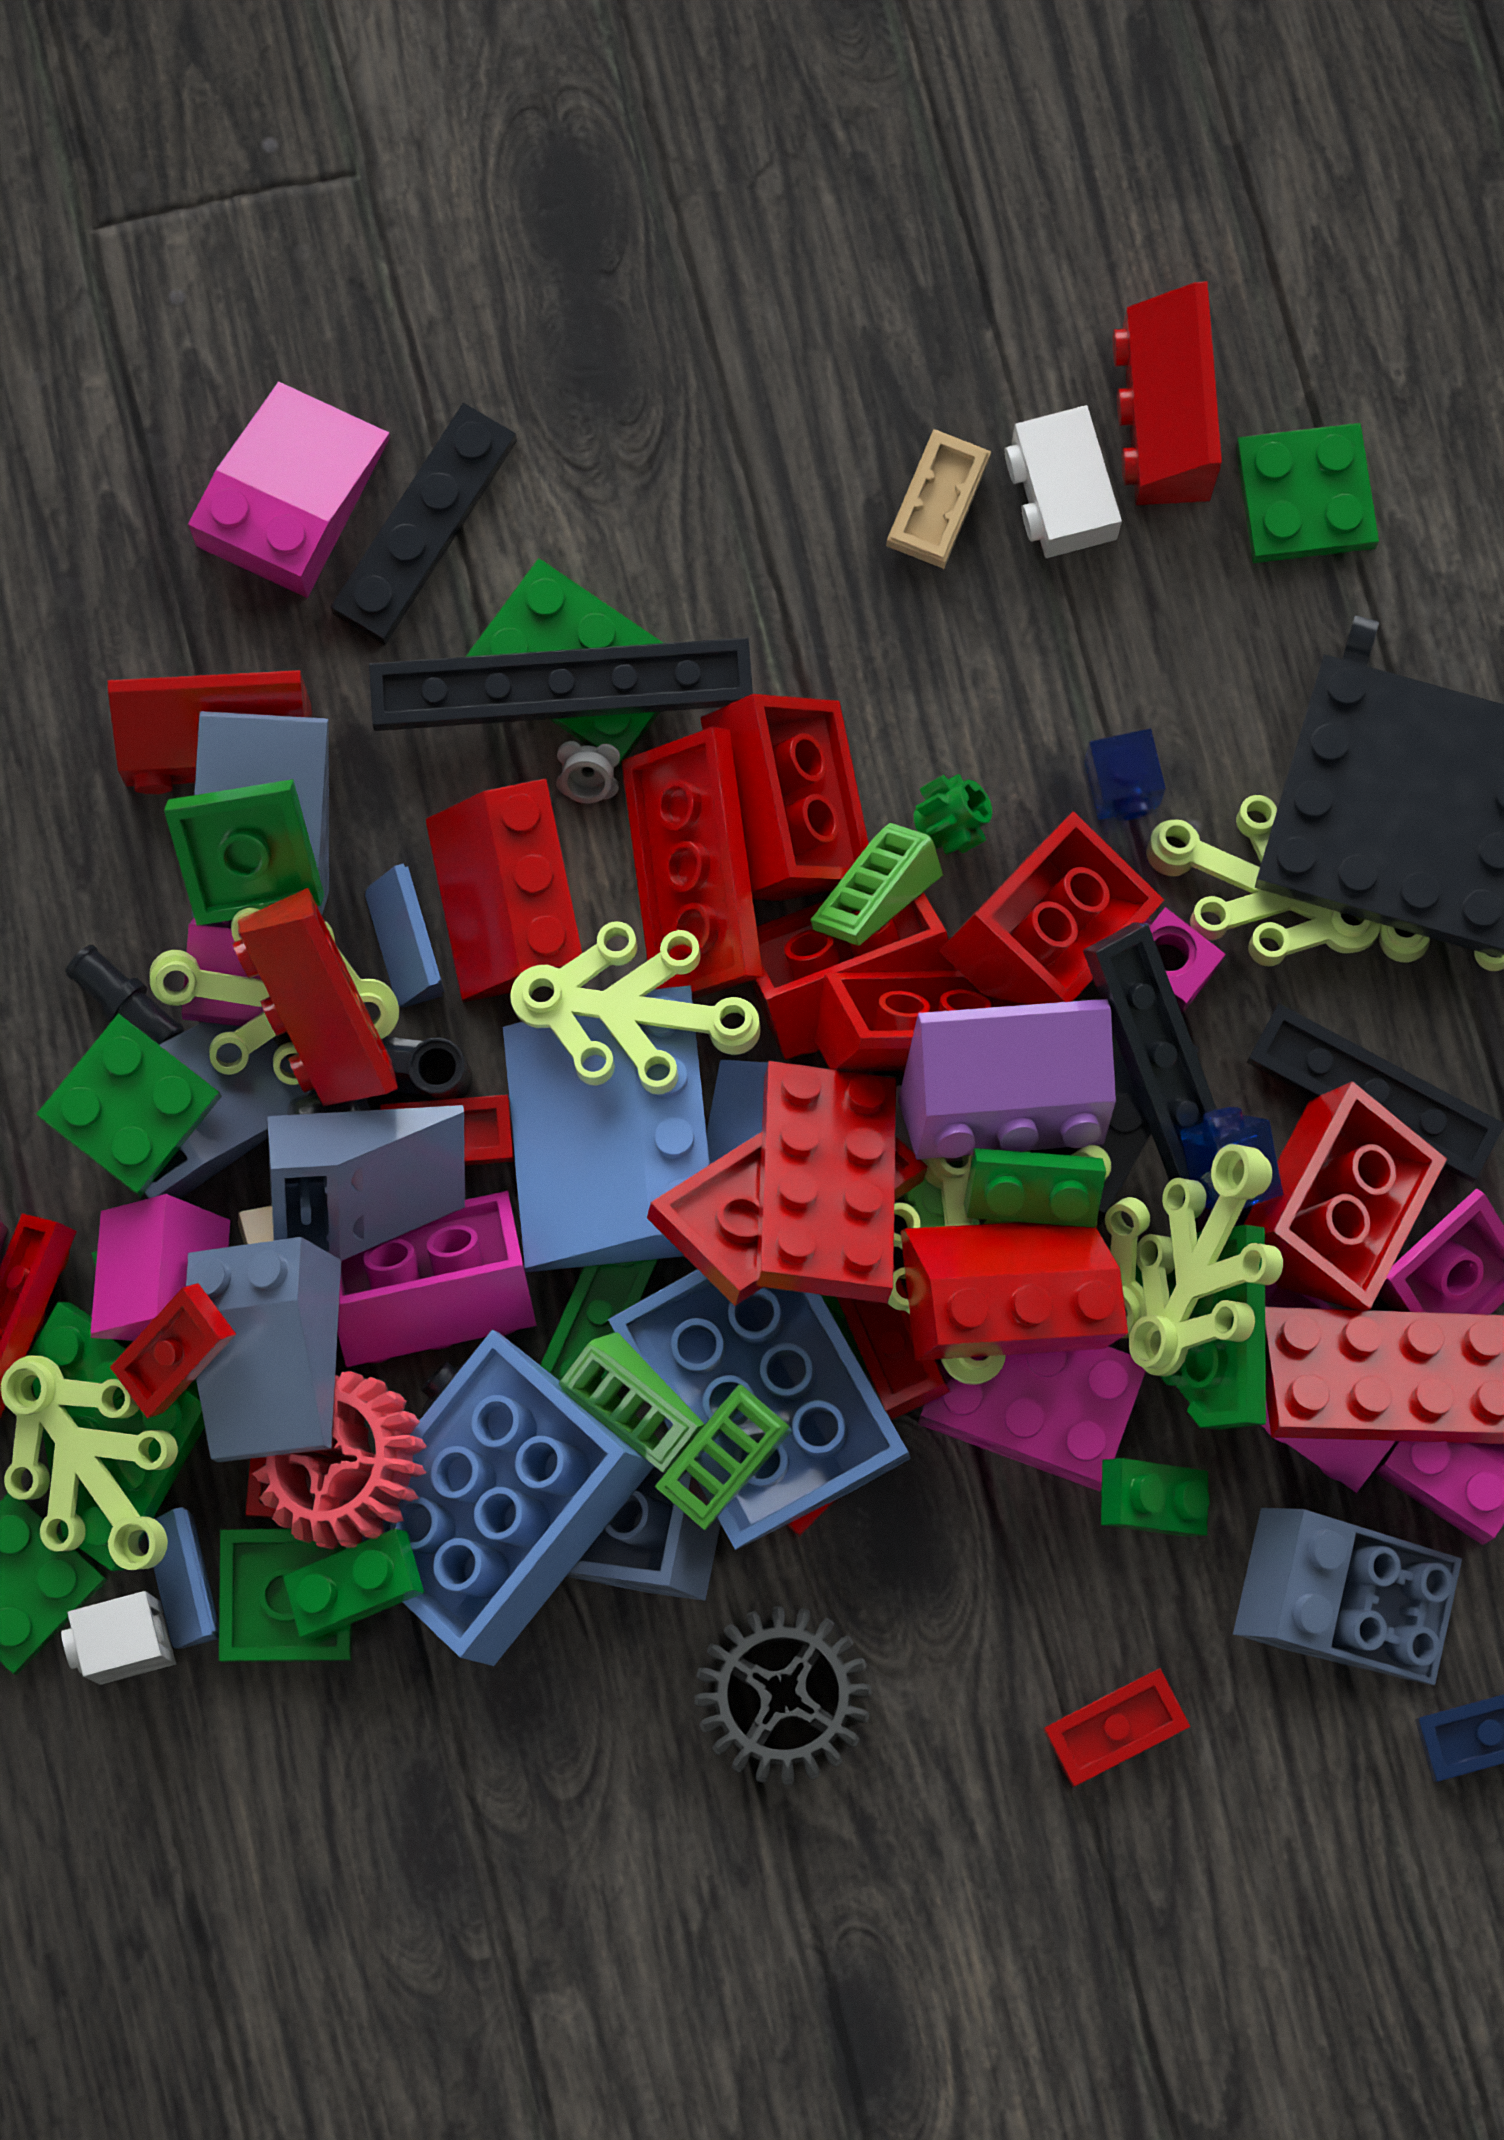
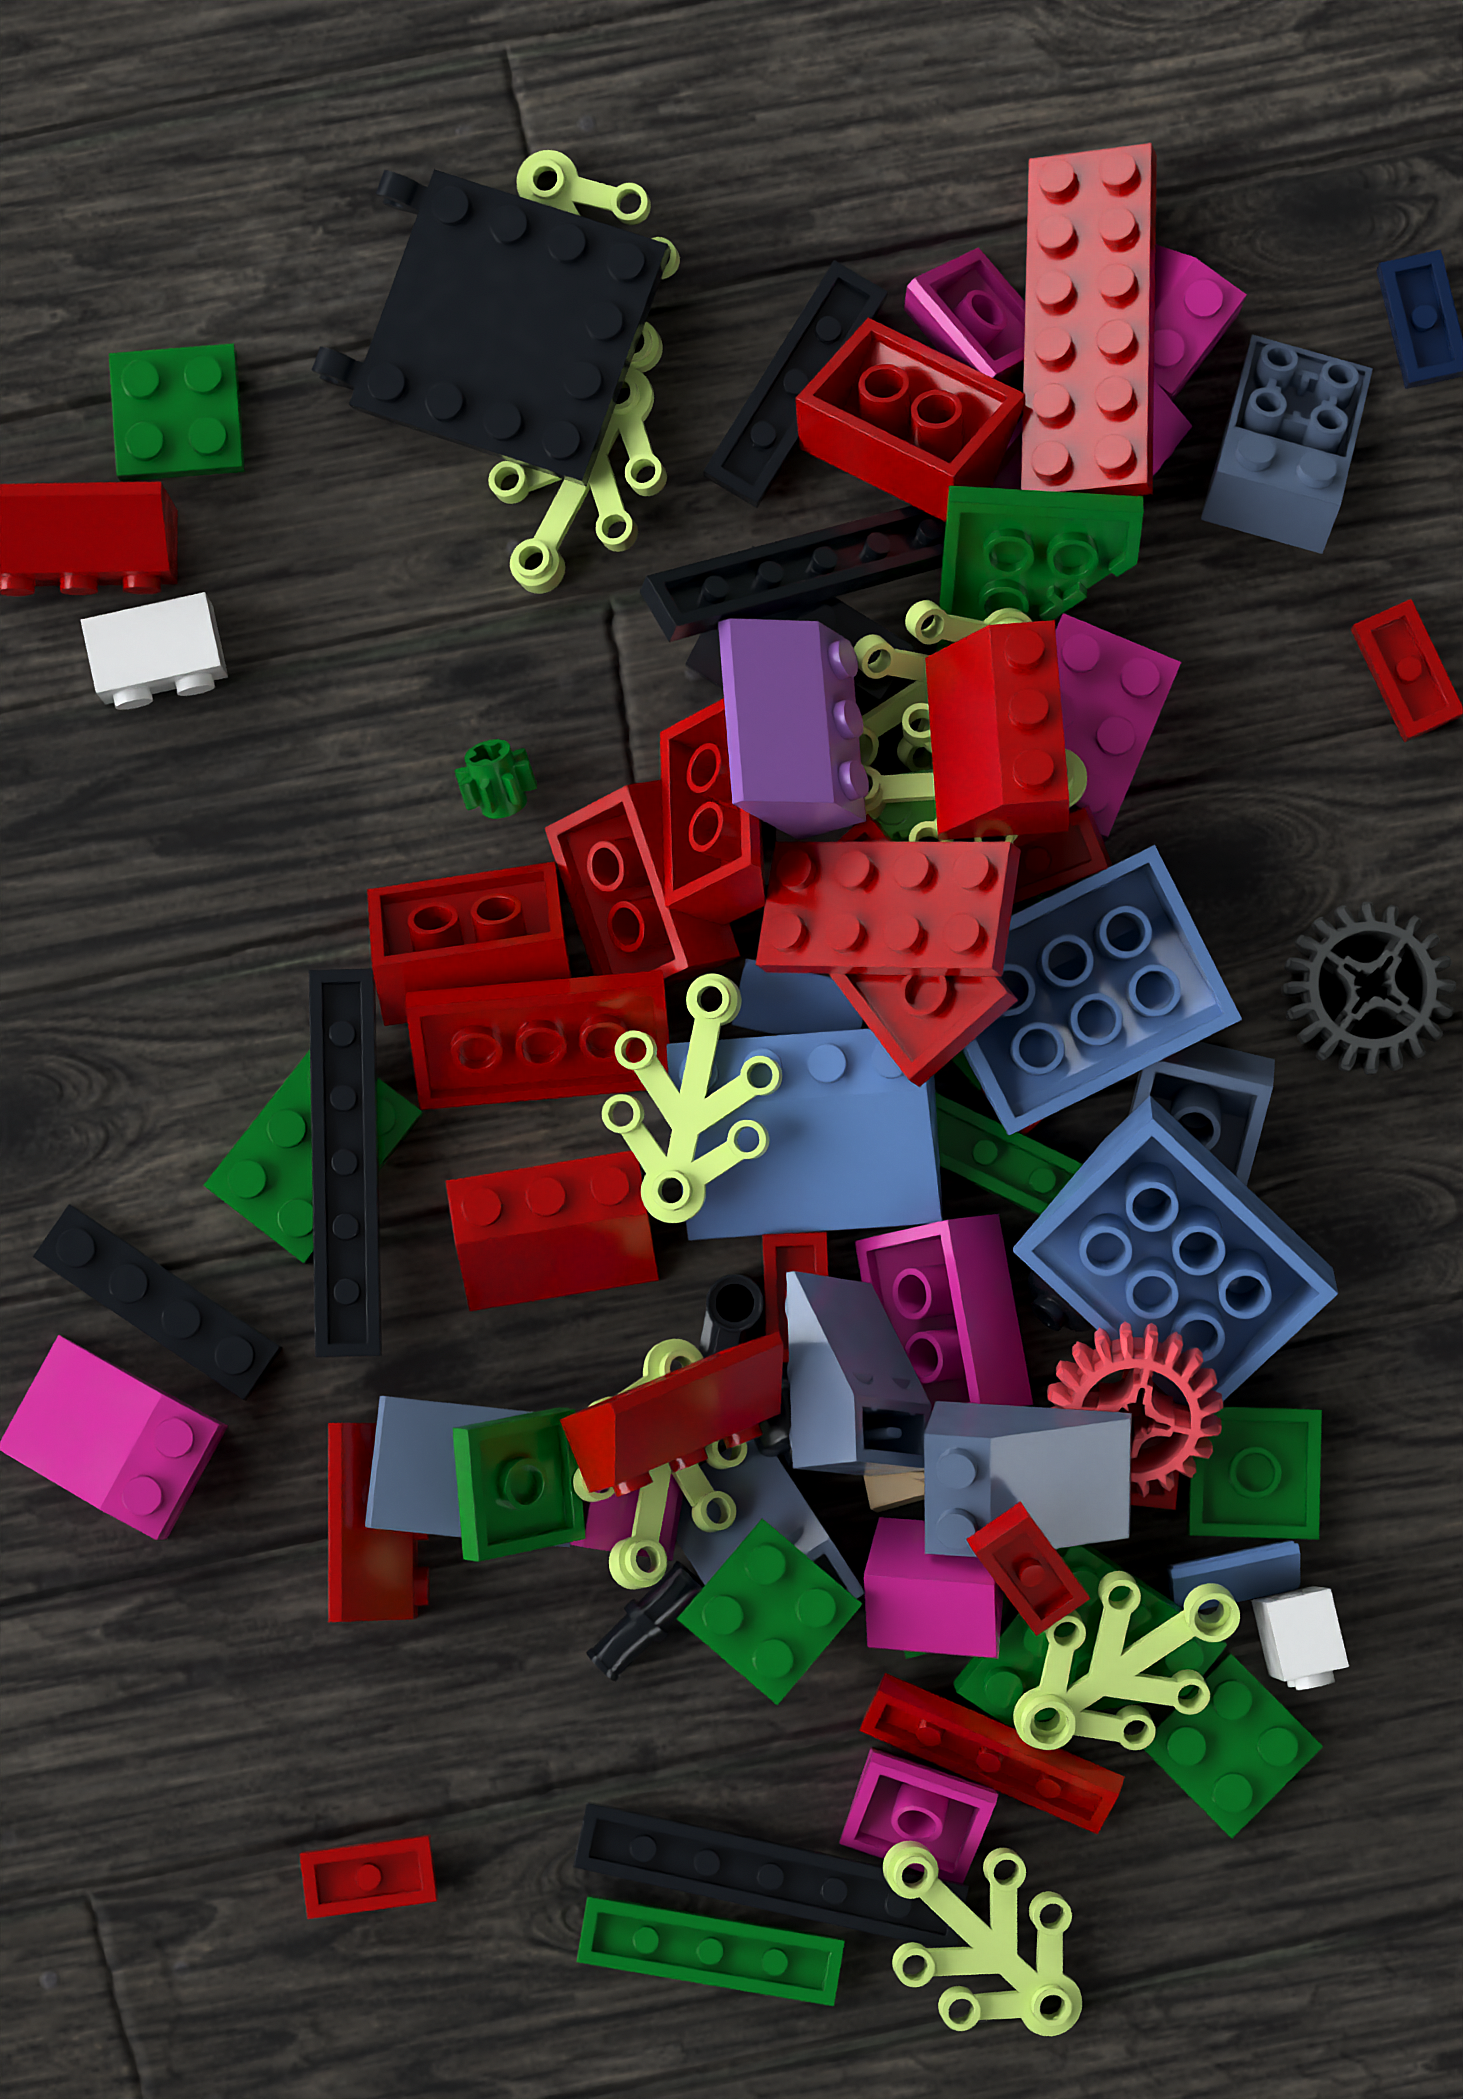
camera: 85 degrees left, 5 degrees up
green plate [283,1528,424,1640] -> none
medium blue slope [365,863,445,1007] -> none
light grey plate [556,741,620,804] -> none
bright green slope [559,1332,705,1472] -> none
bright green slope [655,1384,792,1531] -> none
bright green slope [811,823,943,946] -> none
tan plate [886,429,991,569] -> none
red slope [939,811,1164,1005] -> none
green plate [964,1148,1106,1228] -> none
clear blue brick [1084,728,1166,821] -> none
green plate [1101,1458,1209,1537] -> none
yellowish green plant [1129,1144,1283,1376] -> none
dark pink brick [1144,907,1226,1014] -> none
clear blue brick [1180,1107,1284,1209] -> none

